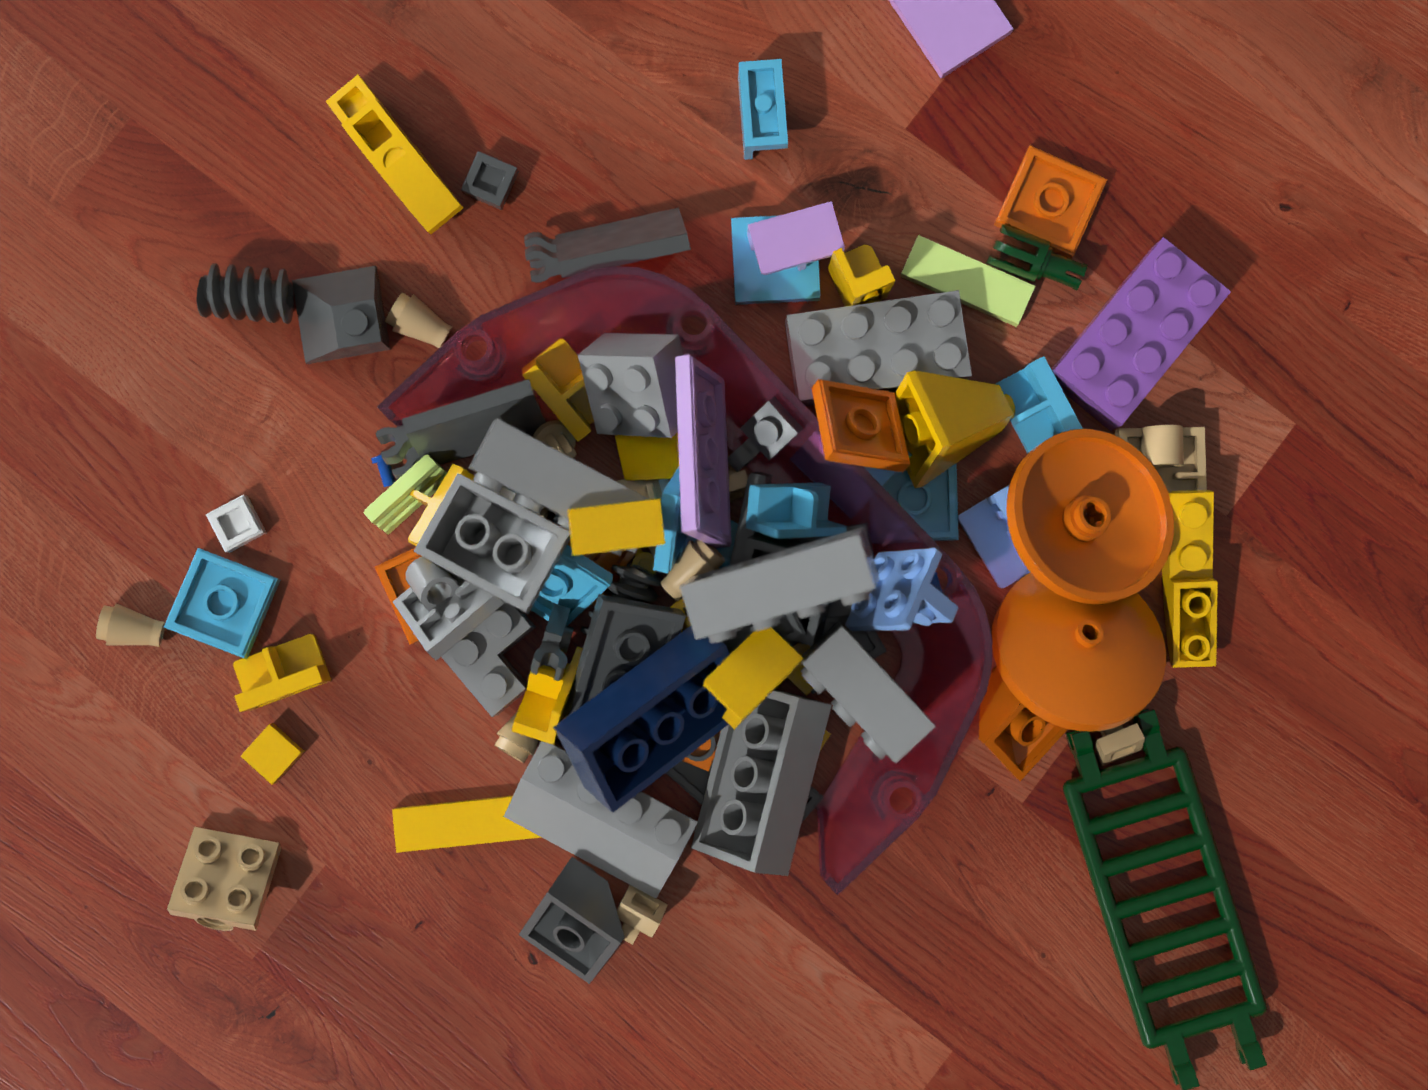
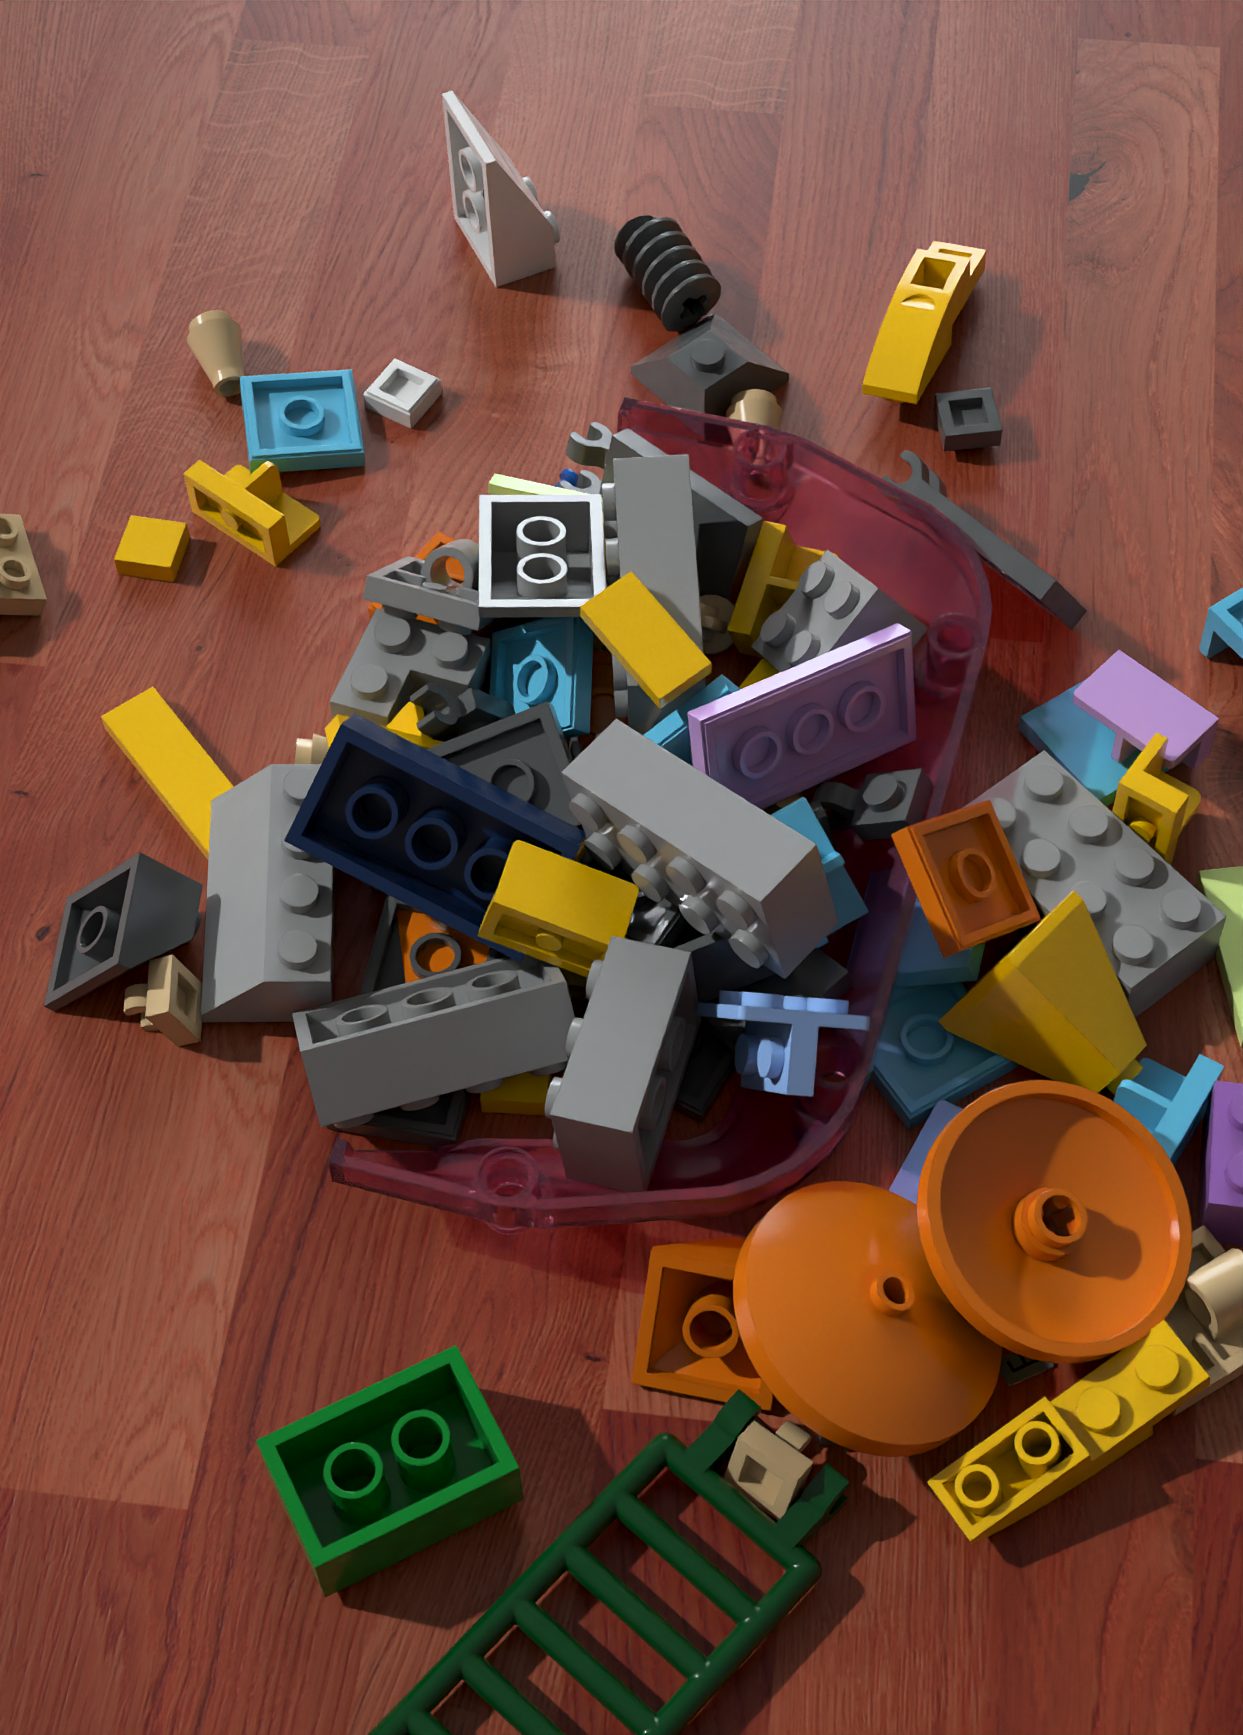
camera: 60 degrees right, 30 degrees down
none -> green brick [256,1345,524,1598]
none -> white slope [442,91,560,287]

